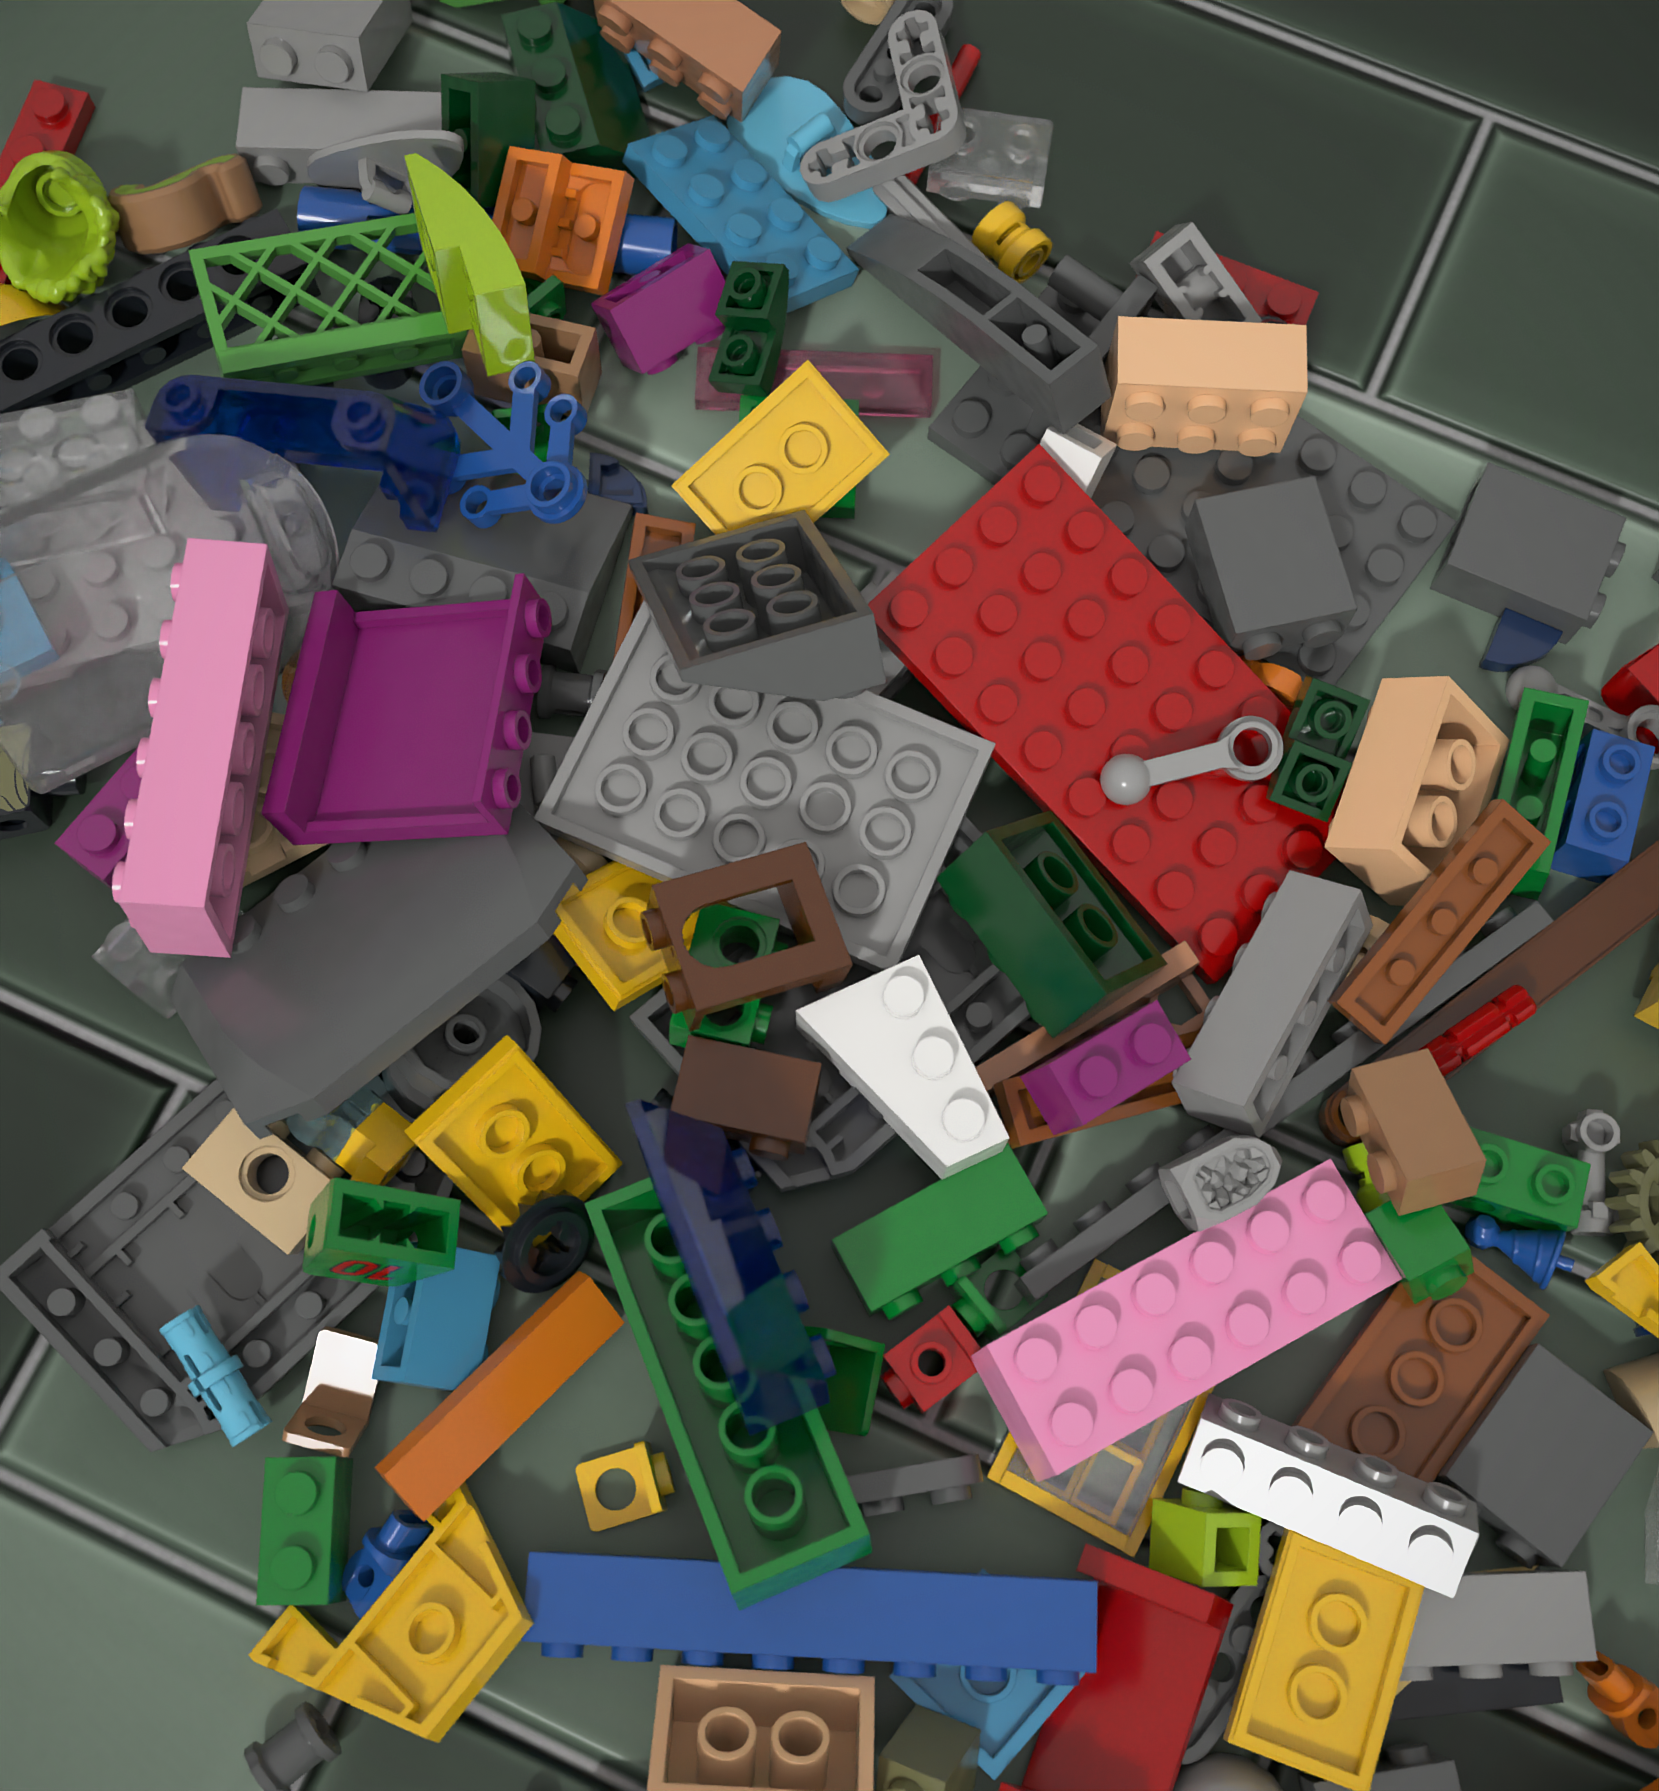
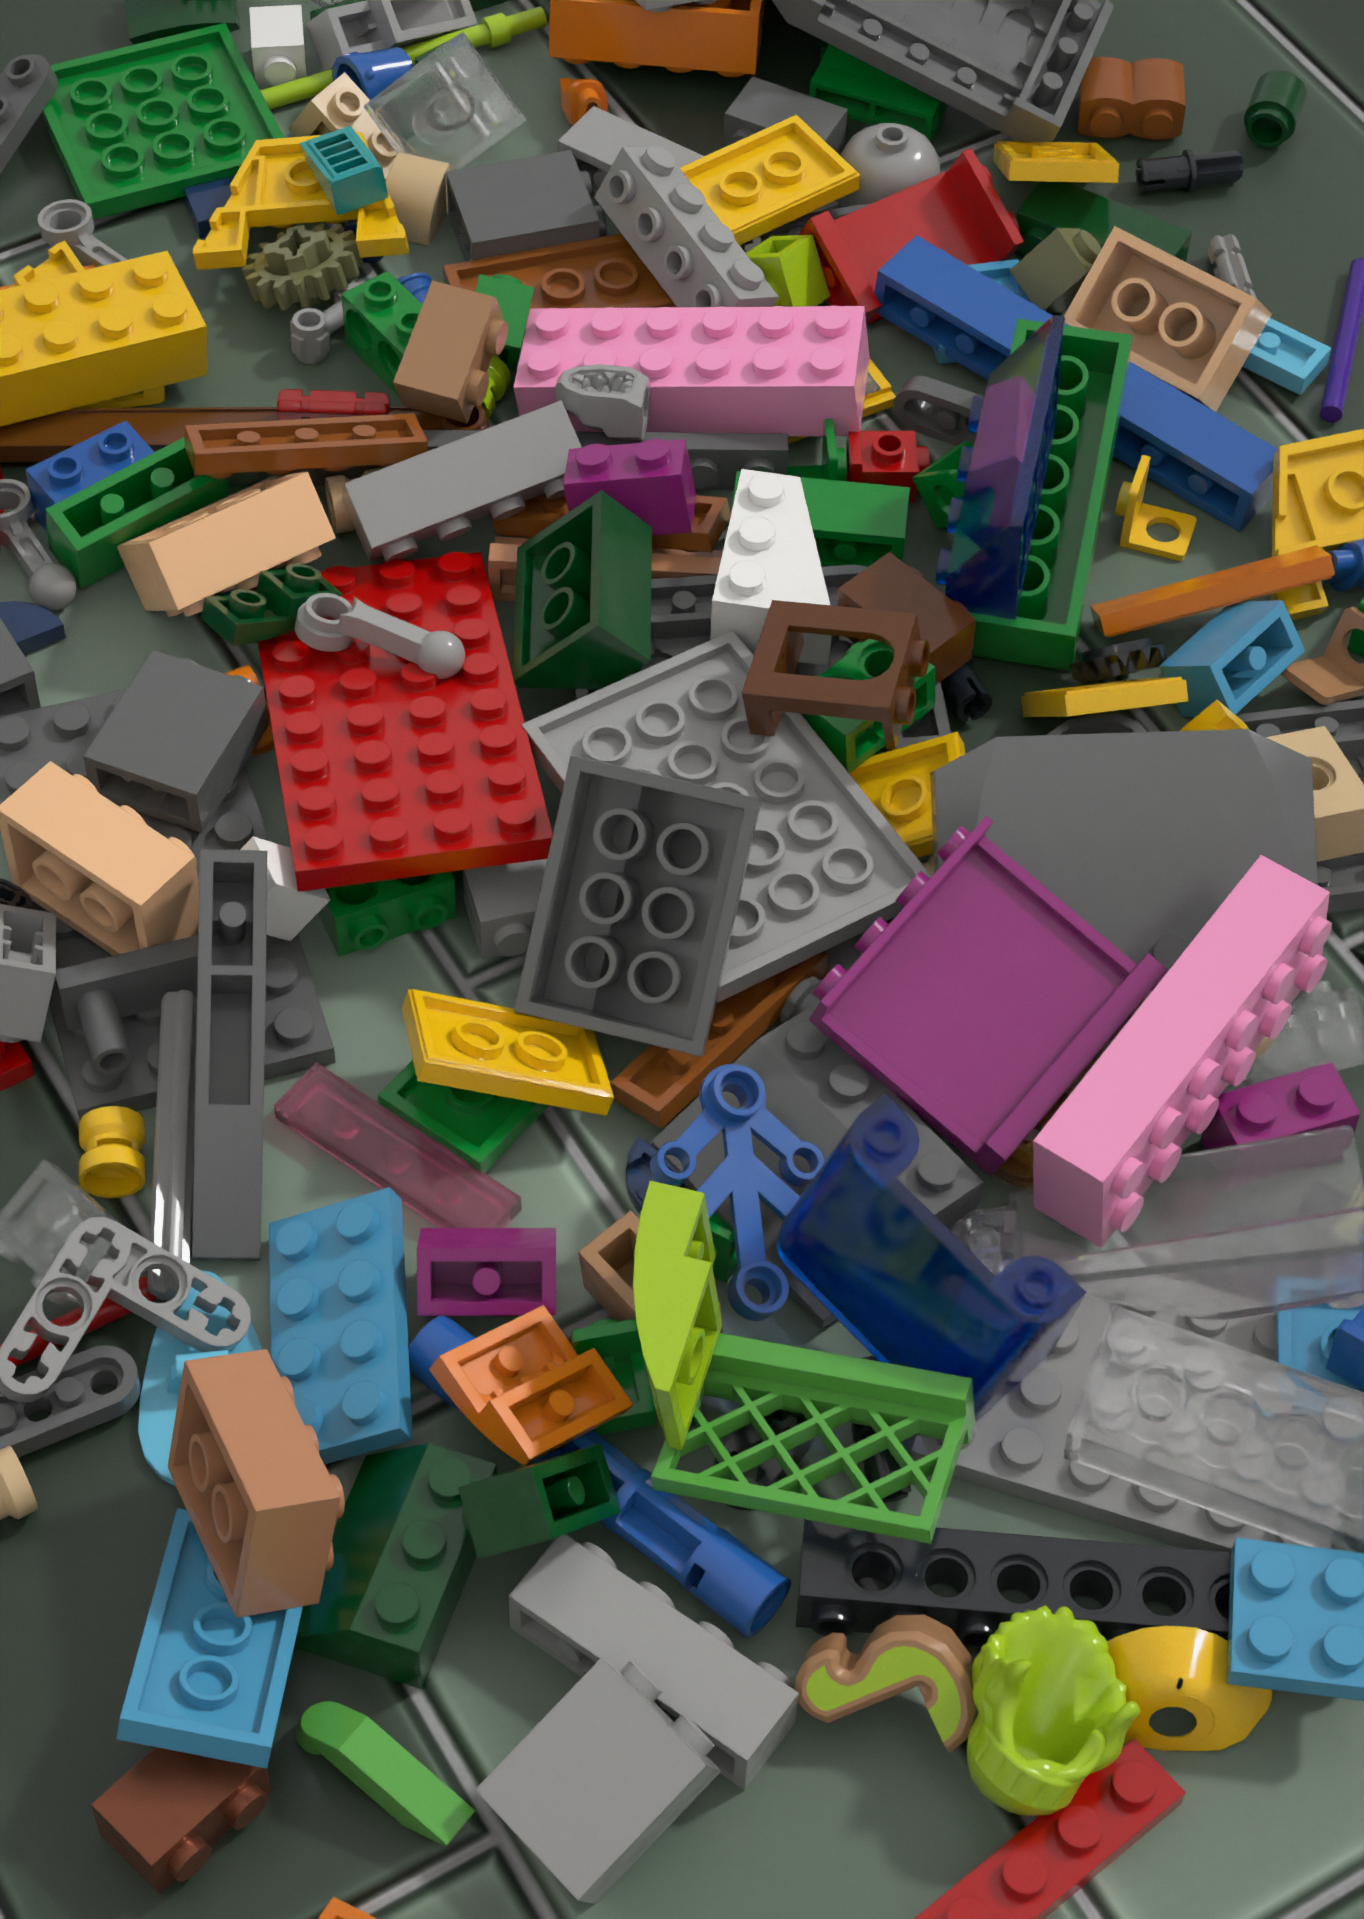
camera: 145 degrees left, 20 degrees down
green torso [302,1177,461,1287] -> none
light grey shield [307,129,464,215] -> none
dark green slope [708,261,789,397] -> none

